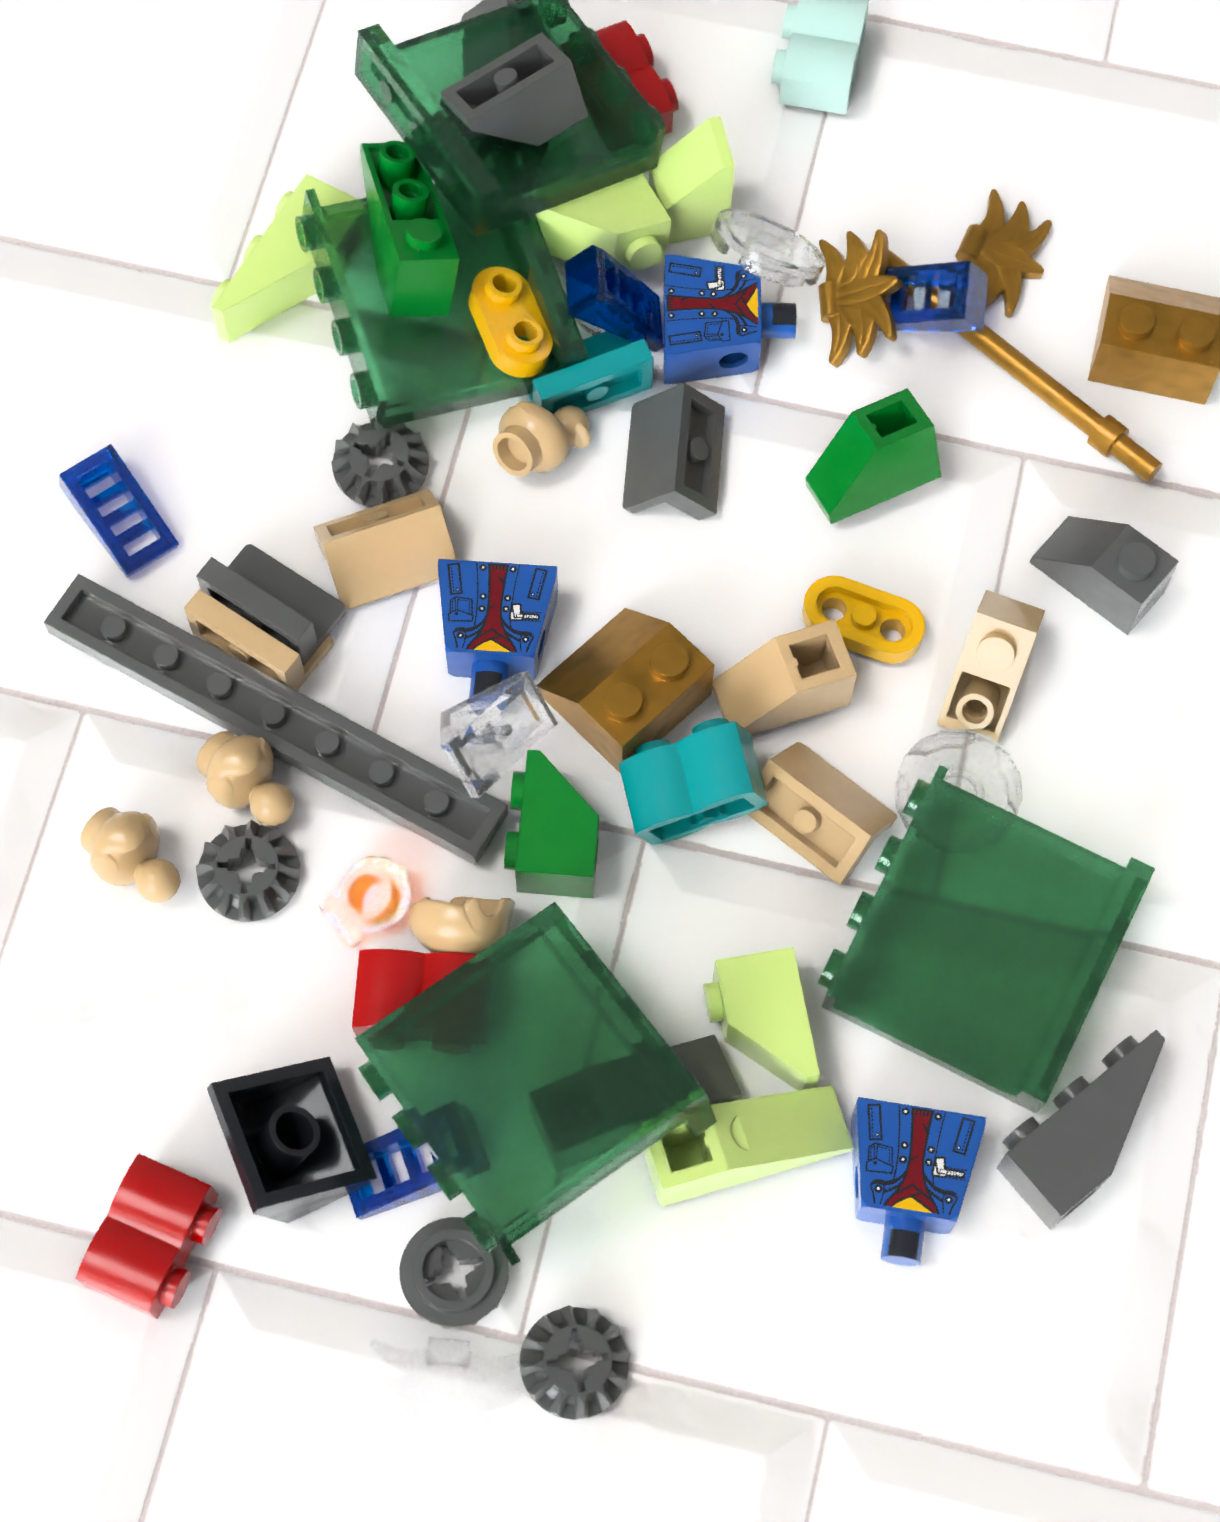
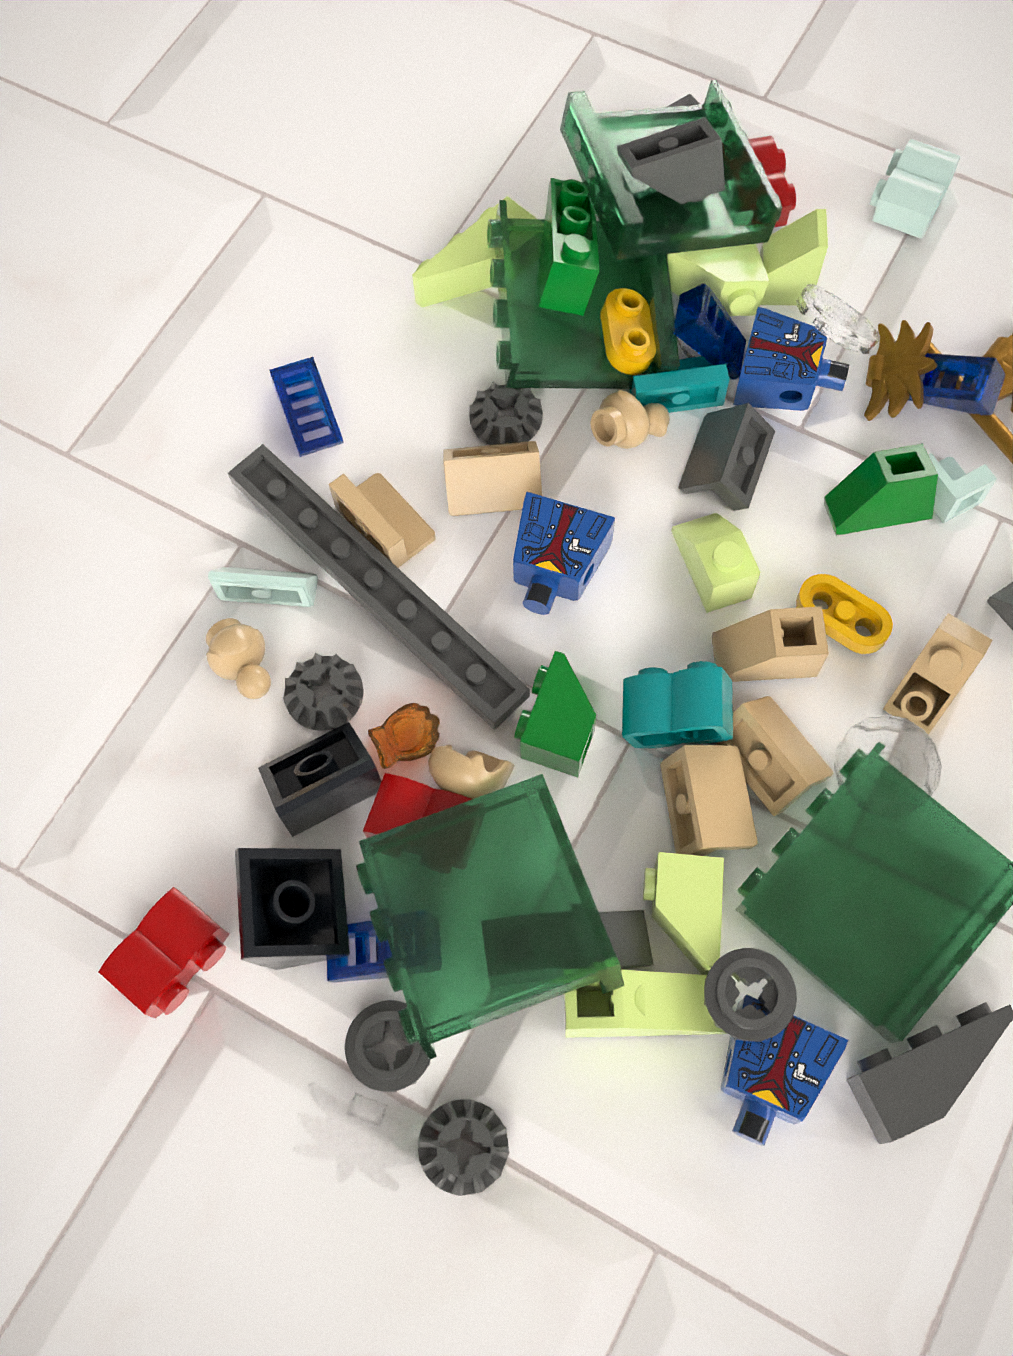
camera: 20 degrees right, 0 degrees up
dark grey panel [196,544,346,666] -> none
tan animal [196,731,295,826] -> none
clear slope [440,671,558,798] -> none
pearl gold slope [535,608,715,774] -> none
none -> light aqua slope [208,567,318,607]
none -> black slope [258,722,381,837]
none -> tan panel [660,745,758,856]
none -> yellowish green slope [671,513,761,613]
none -> dark grey gear [704,948,797,1042]
none -> light aqua panel [928,453,997,523]

